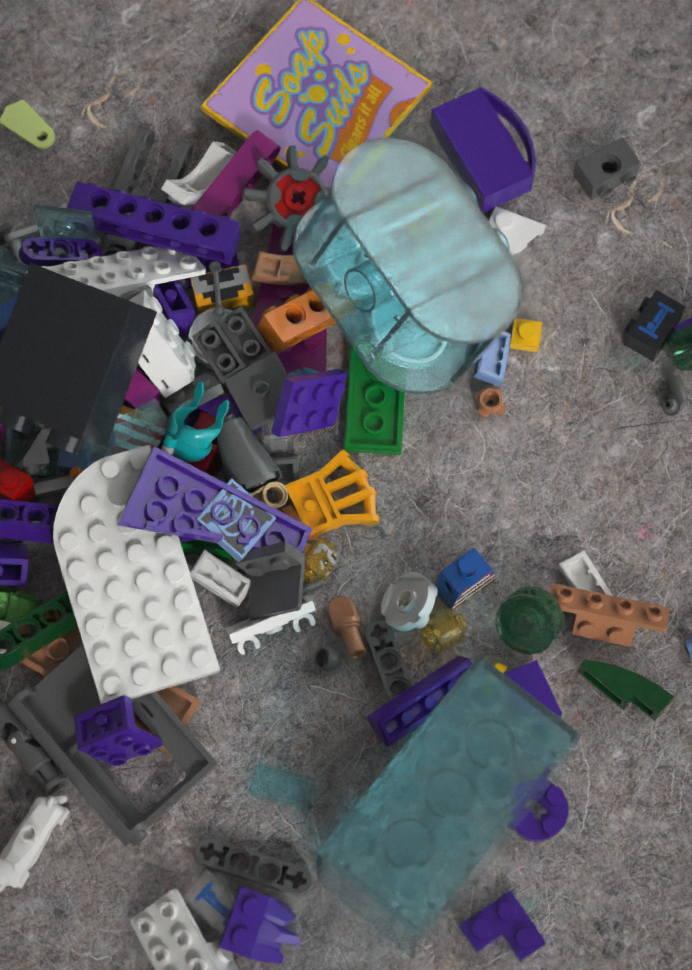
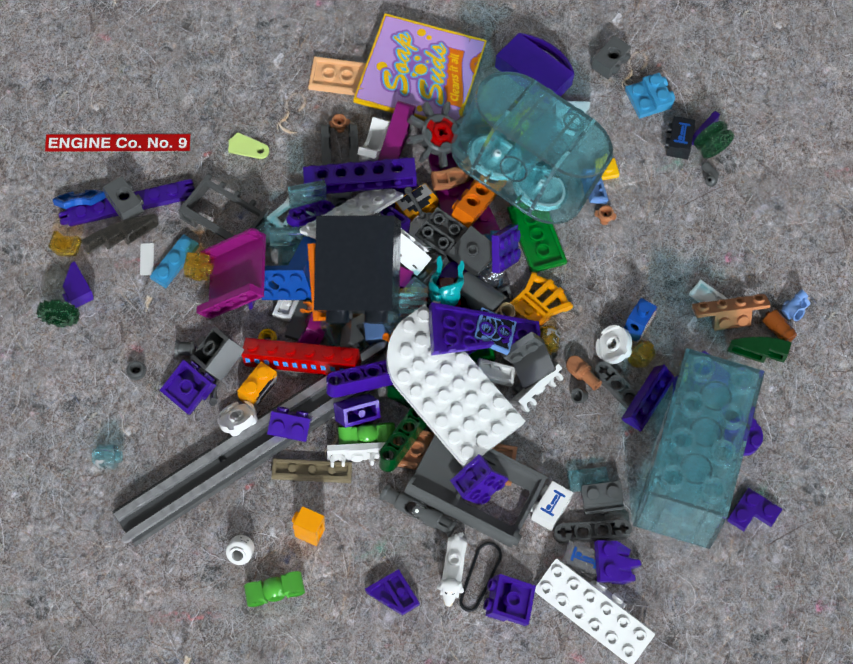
camera: 25 degrees left, 5 degrees down
clear green wheel [495,586,564,655] -> none
none -> light nougat tile [308,56,366,95]
none -> nougat plate [329,114,350,133]
none -> black piece [459,542,502,612]
none -> dark purple plate [483,574,536,626]
none -> white brick [531,481,573,531]
none -> dark grey plate [580,481,625,515]
none -> dark azure plate [625,72,675,119]
none -> dark orange piece [763,309,797,342]

